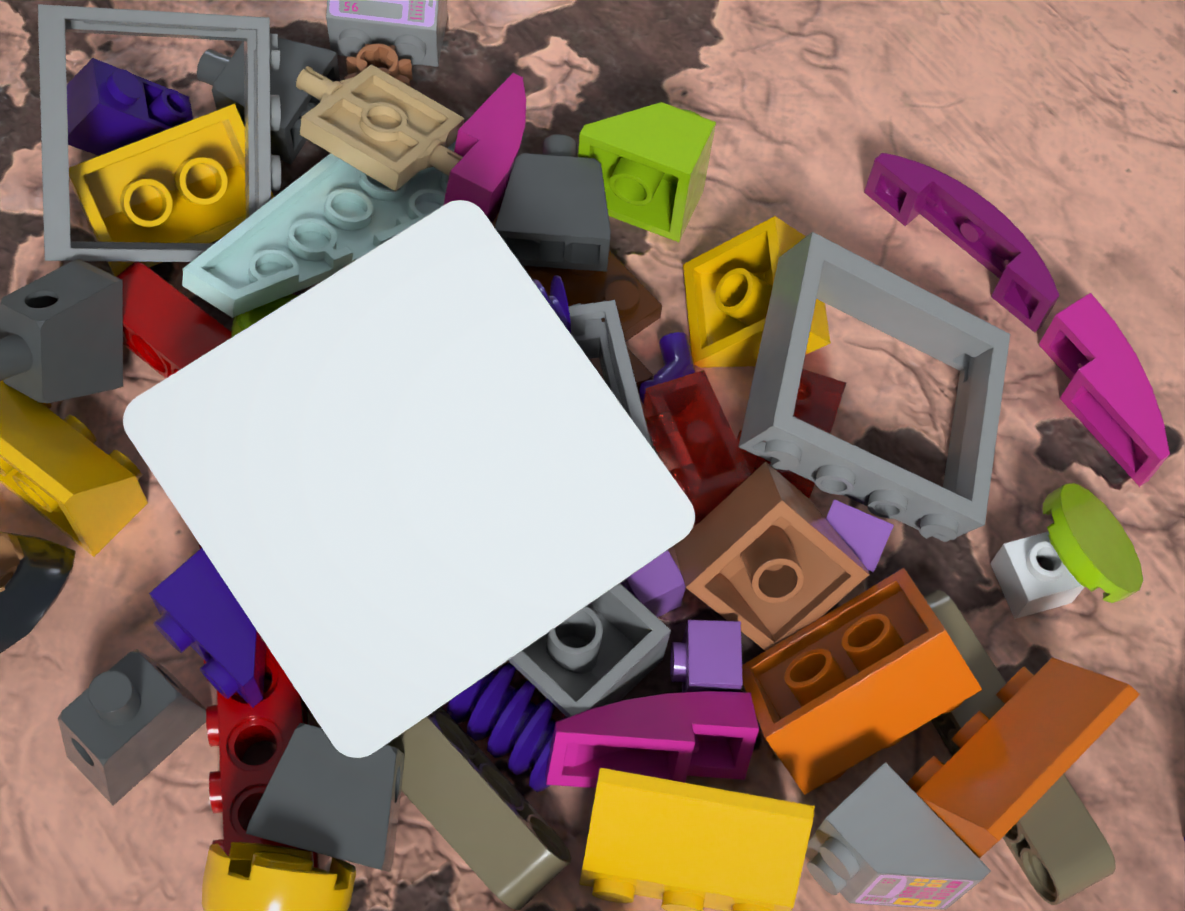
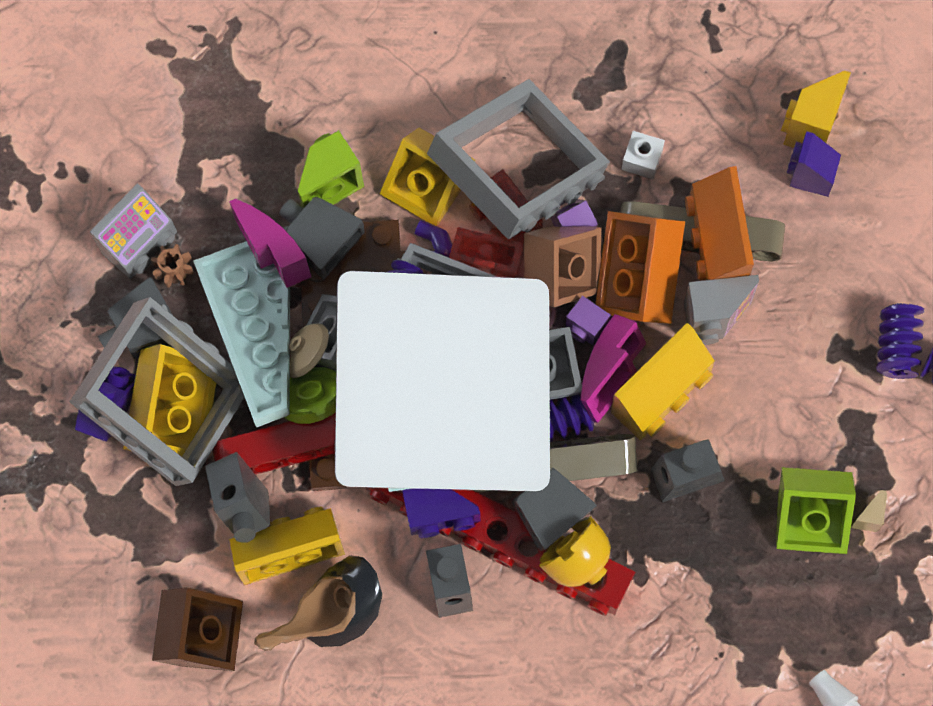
camera: 45 degrees left, 10 degrees up
tan plate [296,64,465,192] -> none
magenta slope [864,153,1059,333] -> none
dark pink slope [1038,293,1170,487] -> none
lime tile [1042,483,1143,603] -> none

